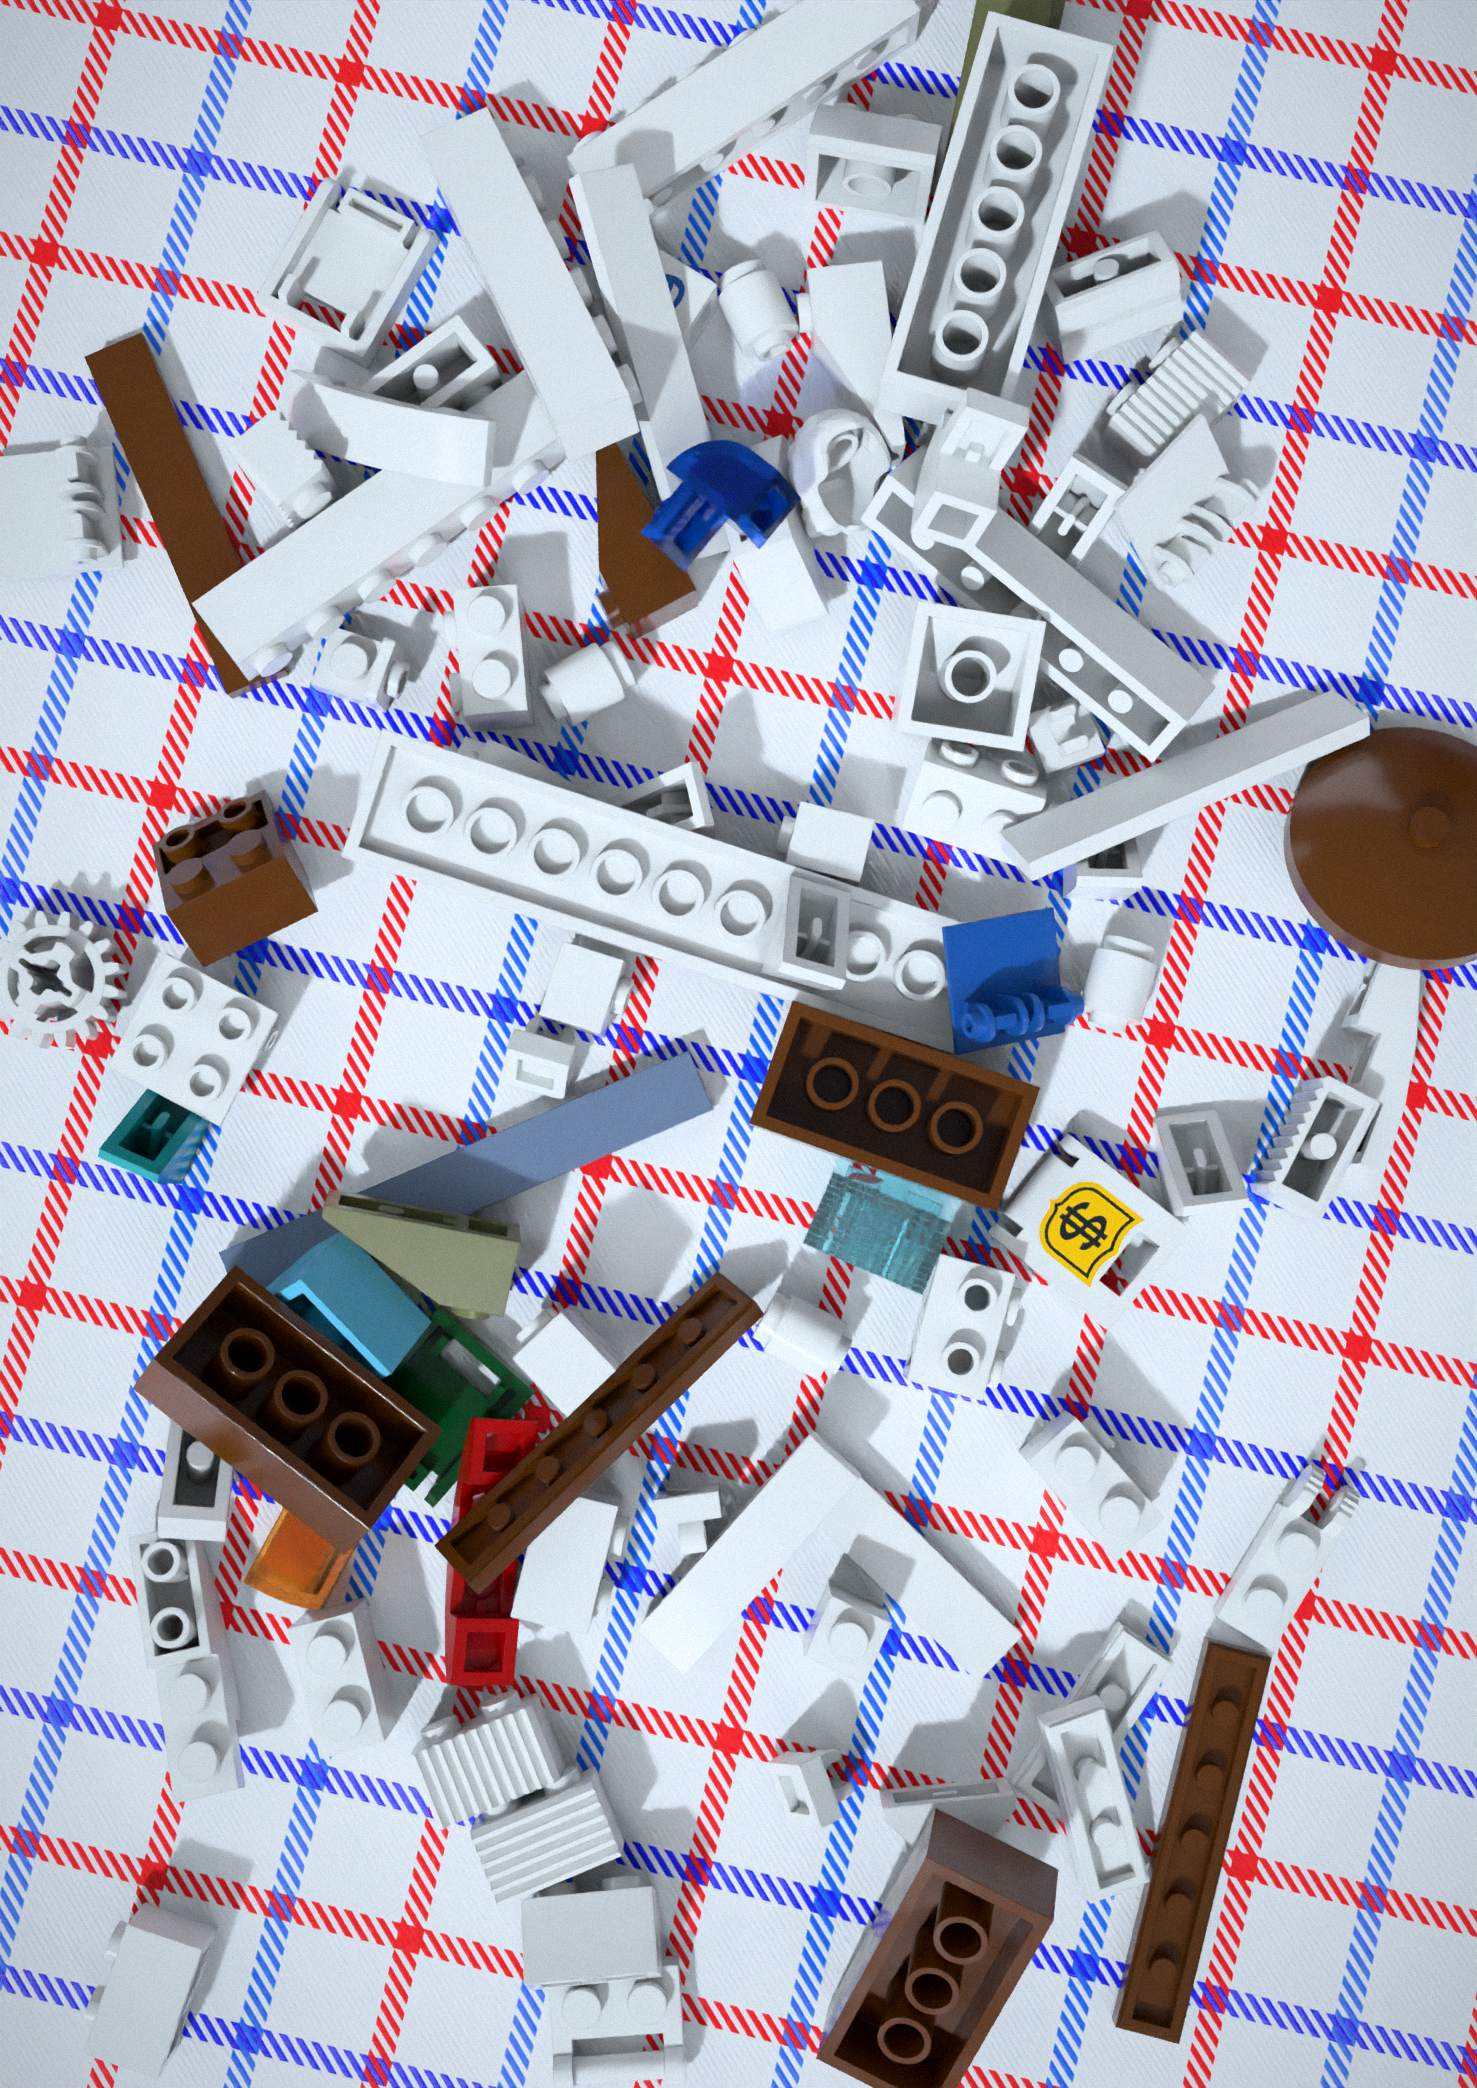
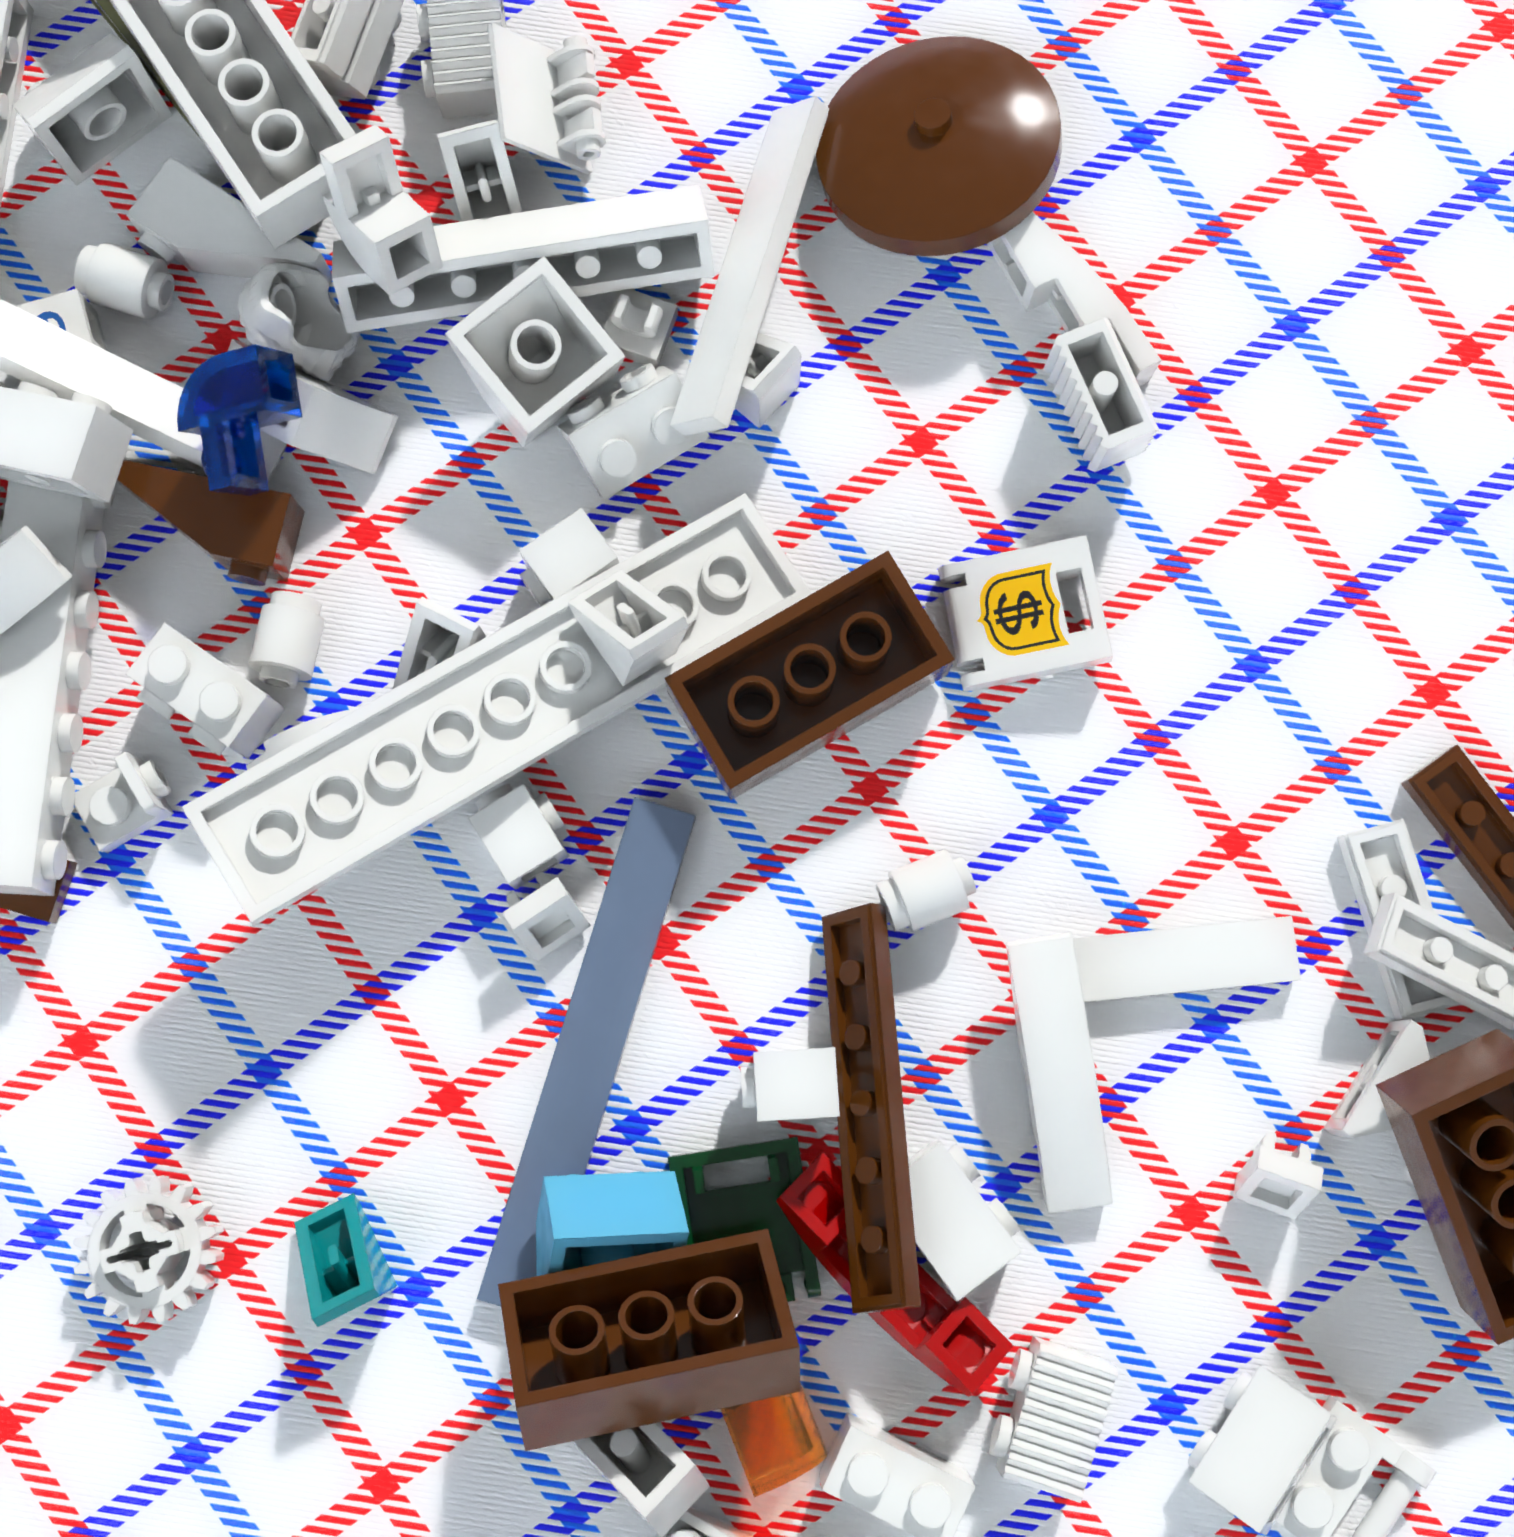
camera: 55 degrees left, 5 degrees down
white hinge [107,953,279,1127] -> none
reddish brown slope [152,790,319,968] -> none
slope [322,1189,520,1320] -> none
white brick [470,1765,625,1907] -> none
white tile [653,1483,723,1555] -> none
clear light blue brick [802,1165,953,1295] -> none
white brick [802,1582,892,1685] -> none
white brick [902,1252,1022,1401] -> none
blue hinge [942,907,1084,1055] -> none
white brick [1018,1410,1165,1562] -> none
white brick [1082,935,1157,1034] -> none
white slope [1153,1109,1249,1216] -> none
white hinge [1212,1463,1361,1651] -> none

